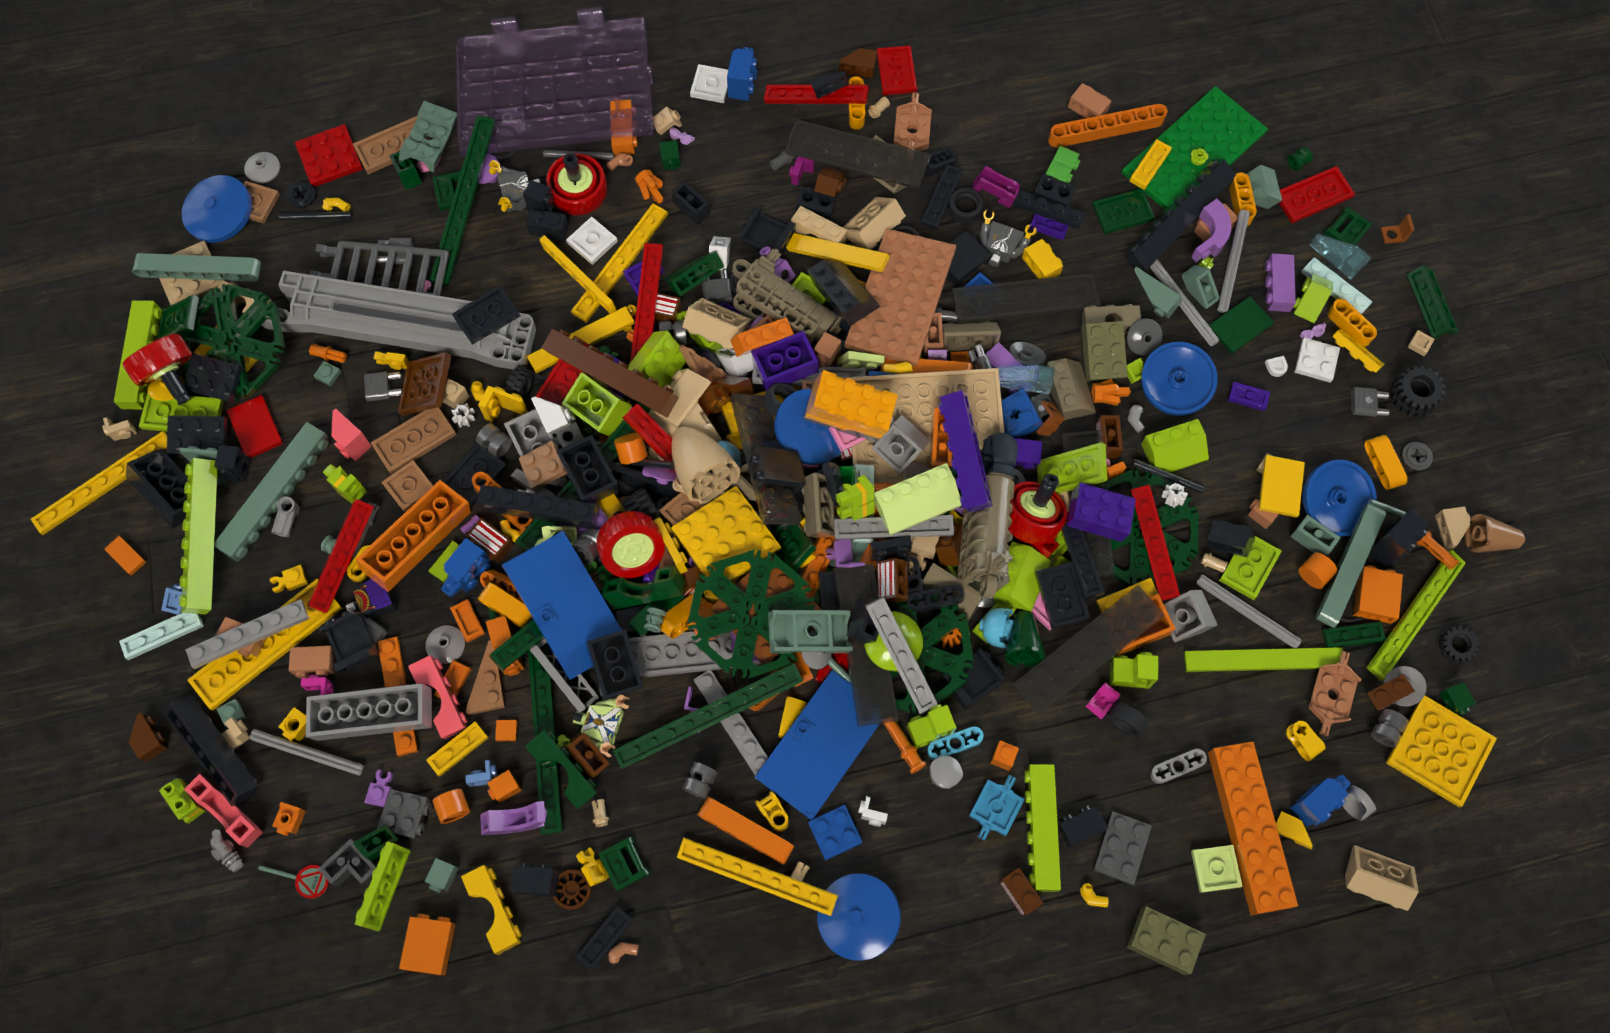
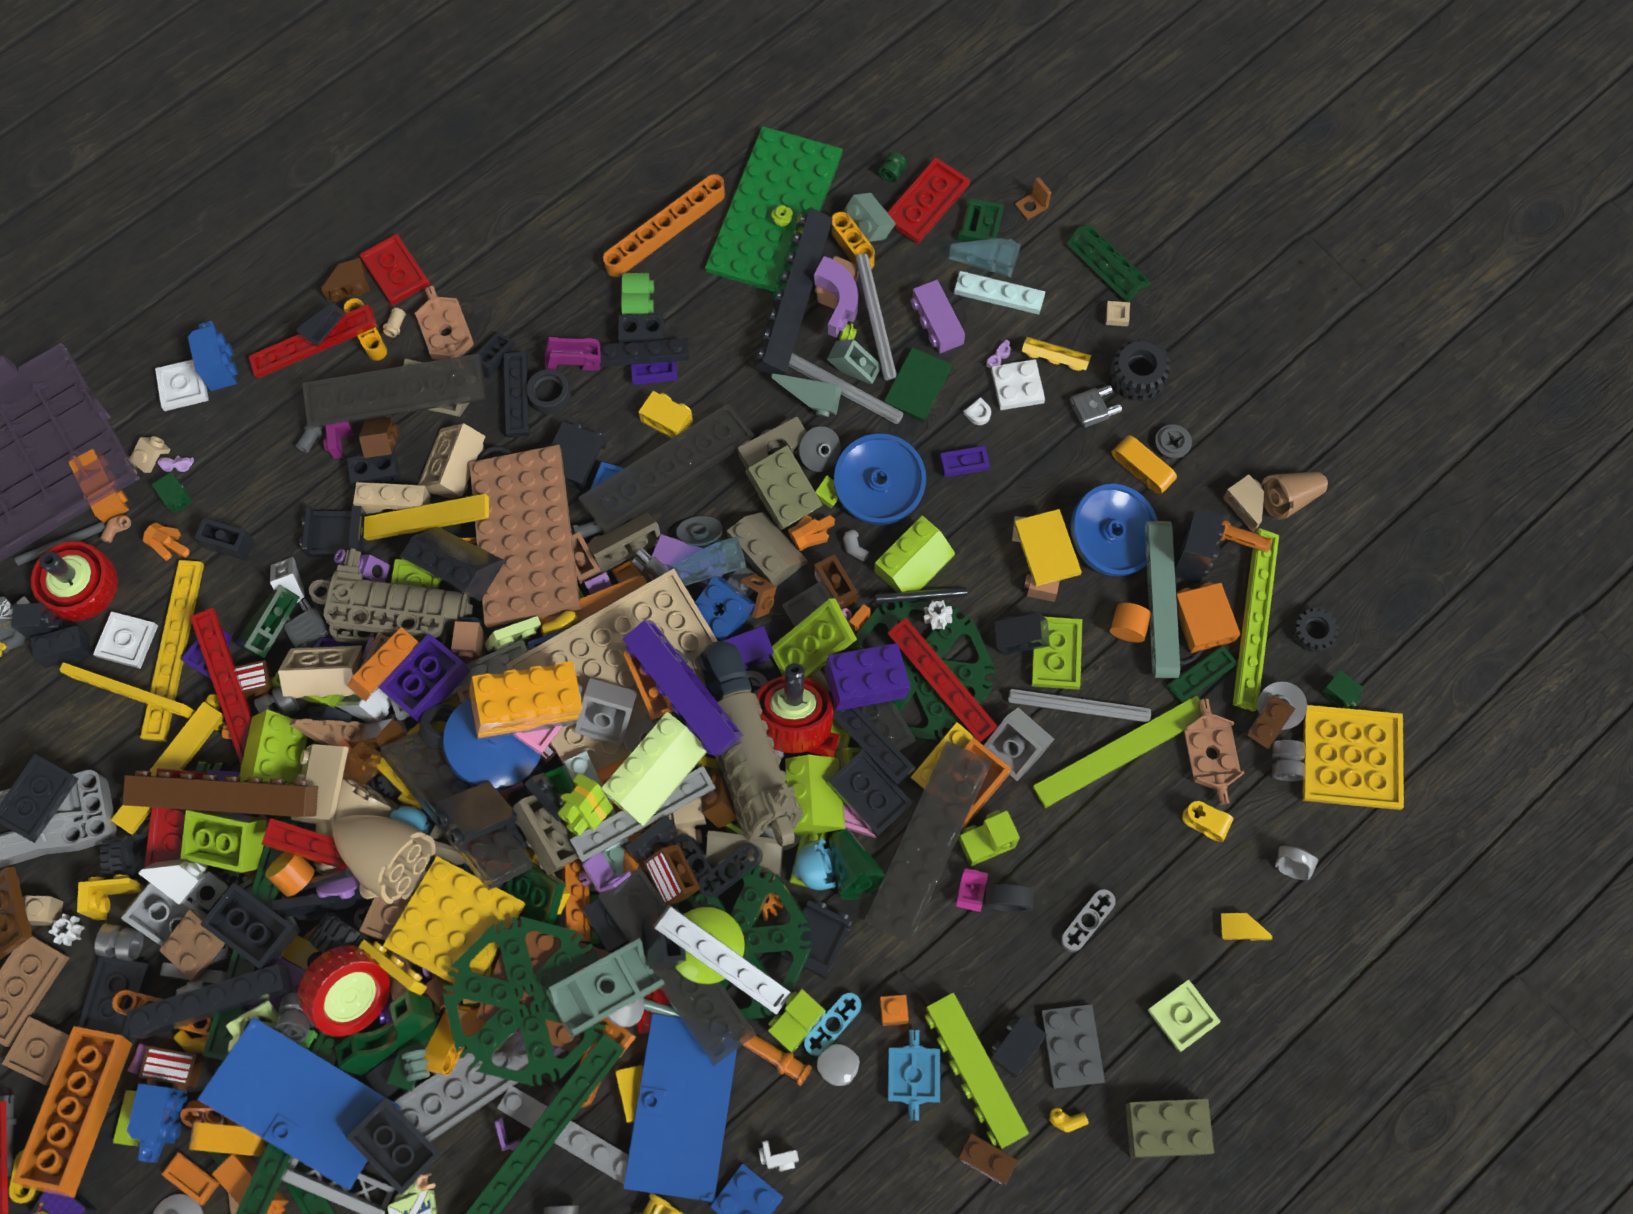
camera: 25 degrees left, 0 degrees up
yellow arm [471,381,485,401] -> none
dark grey torso [980,210,1037,267] -> none
nougat brick [1068,83,1111,118] -> none
dark green tile [1092,188,1155,235] -> none
yellow plate [1129,139,1172,190] -> none
tan pin [1201,553,1228,573] -> none
orange brick [1208,742,1298,916] -> none
sand green brick [1290,515,1341,556] -> none
blue hinge [1290,775,1351,827] -> none
lime brick [1293,273,1333,323] -> none
light orange beam [1328,299,1377,347] -> none
tan slope [1345,845,1419,911] -> none
sand green bar [1368,499,1406,518] -> none

